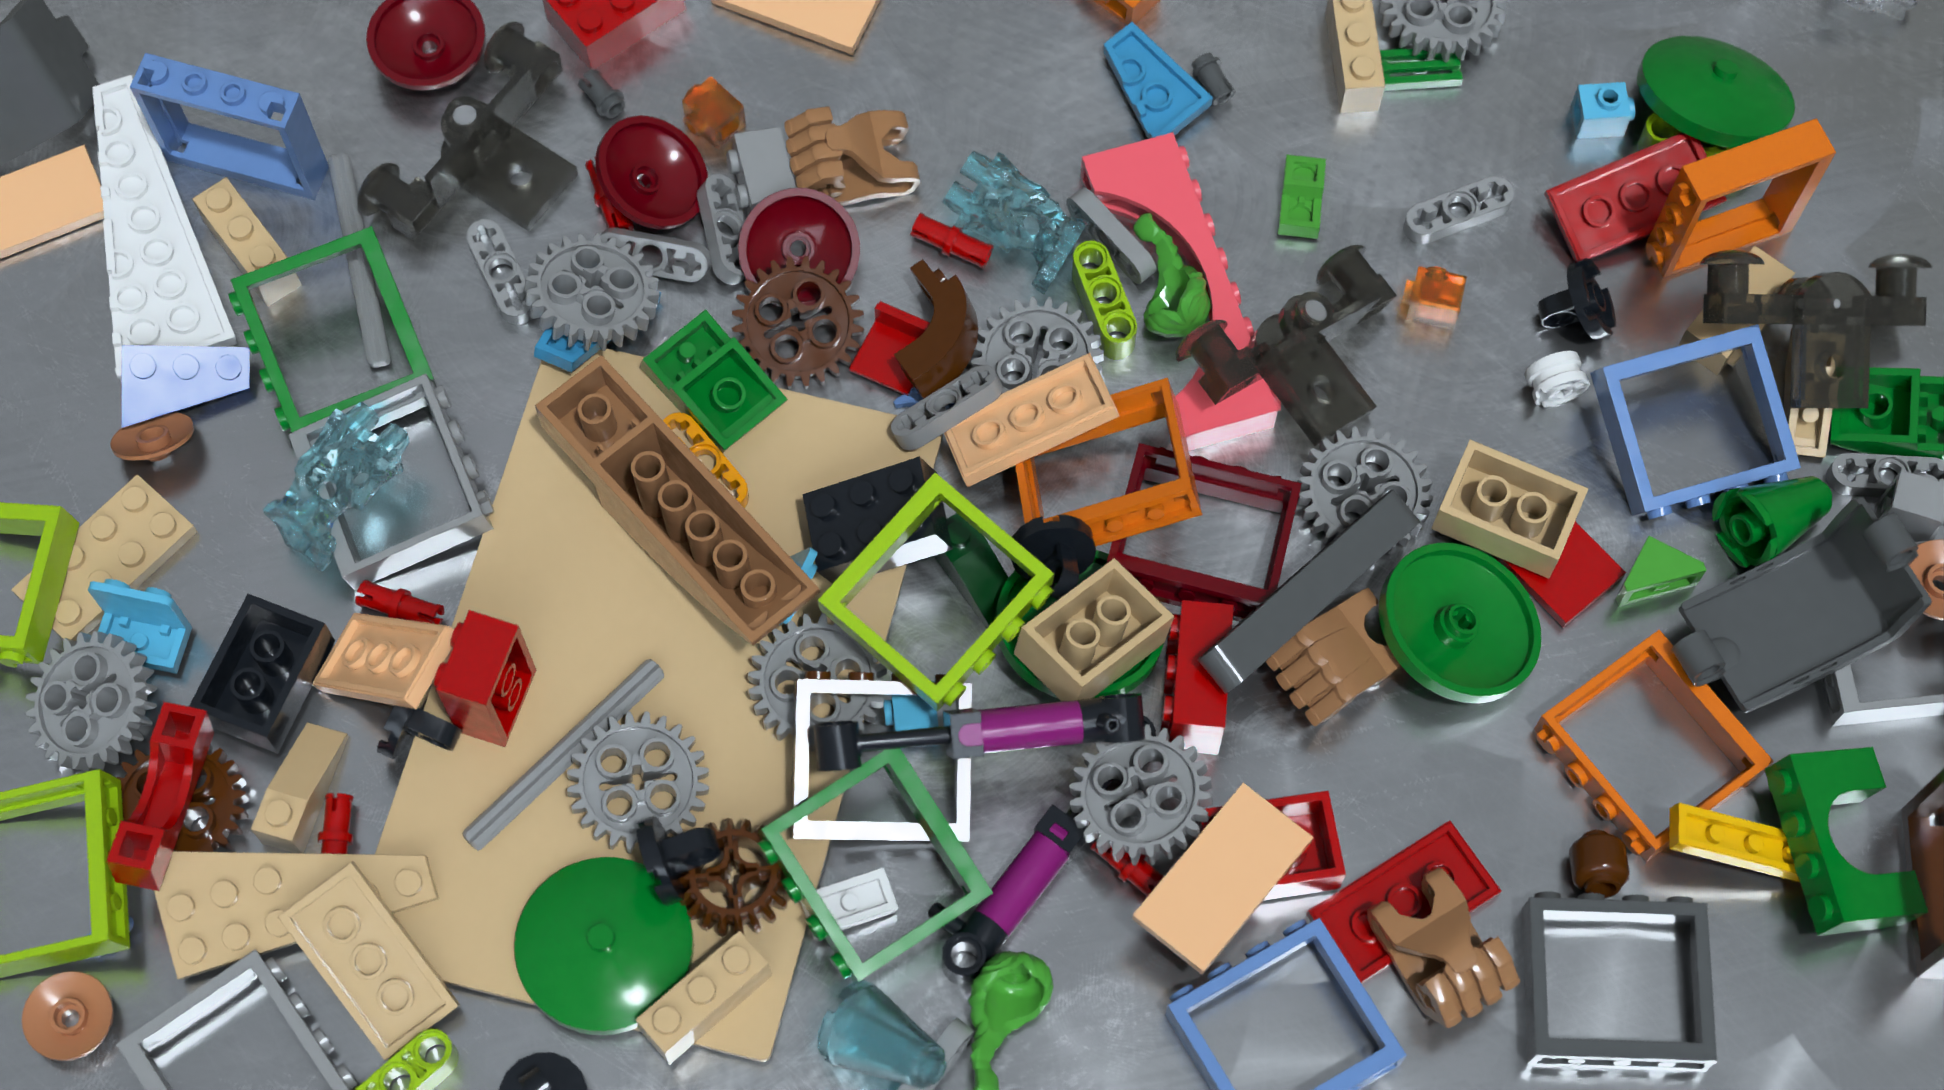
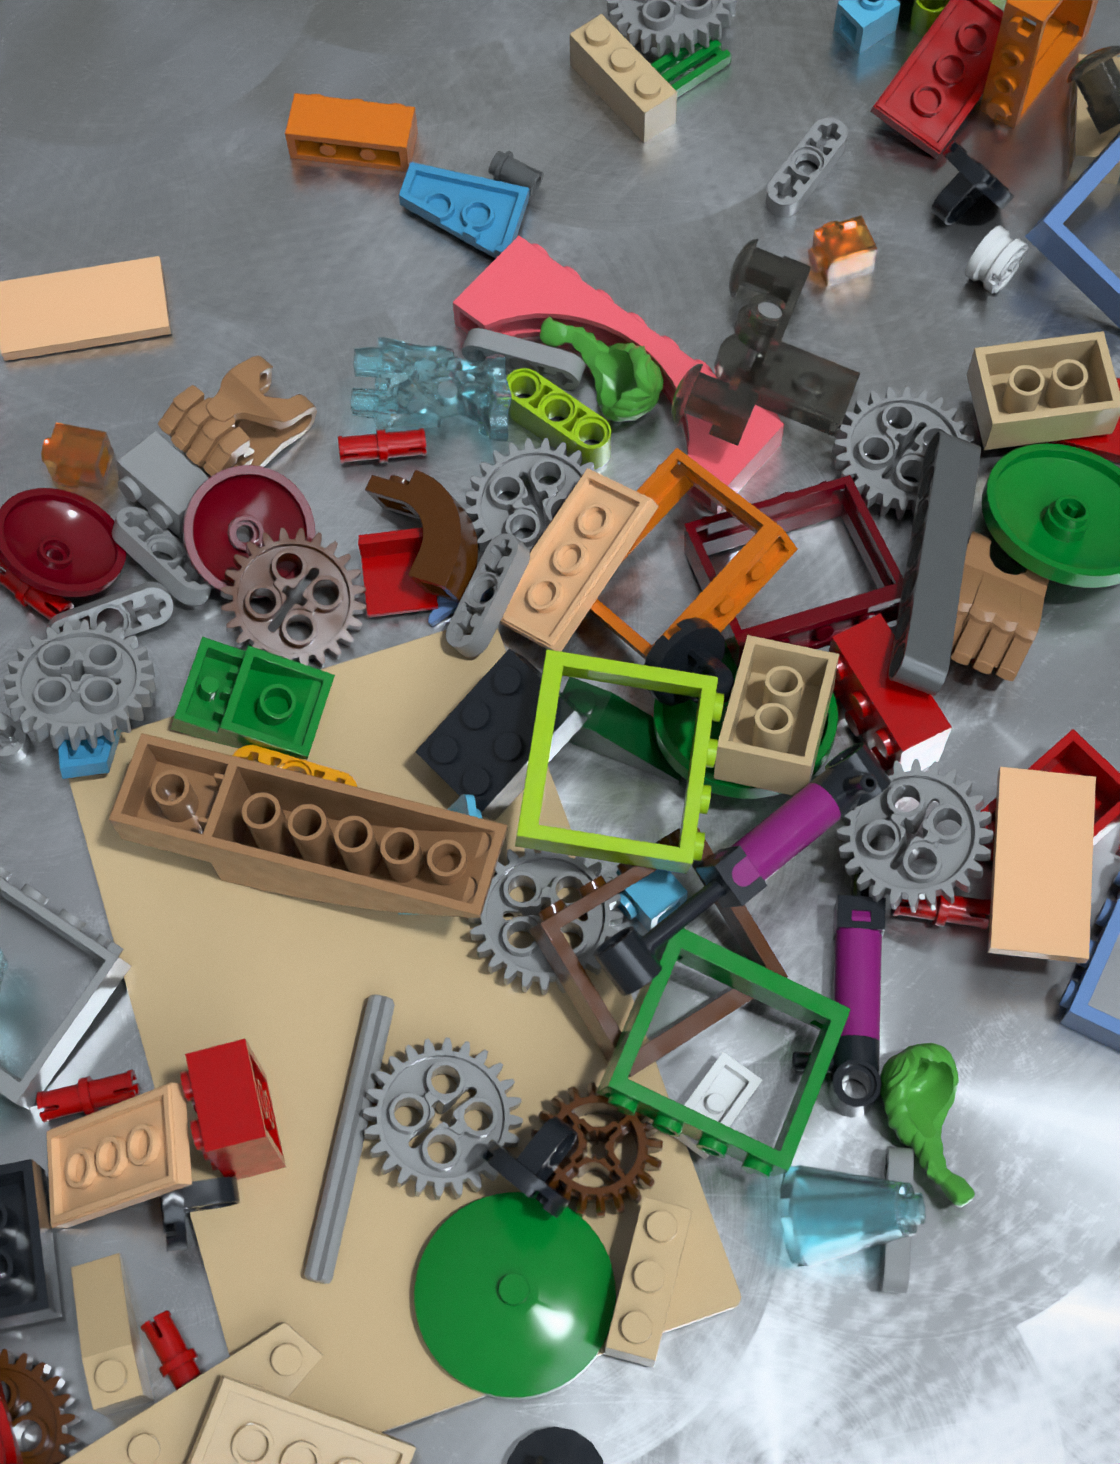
camera: 30 degrees left, 0 degrees up
bright green slope [1278,154,1326,239] -> none

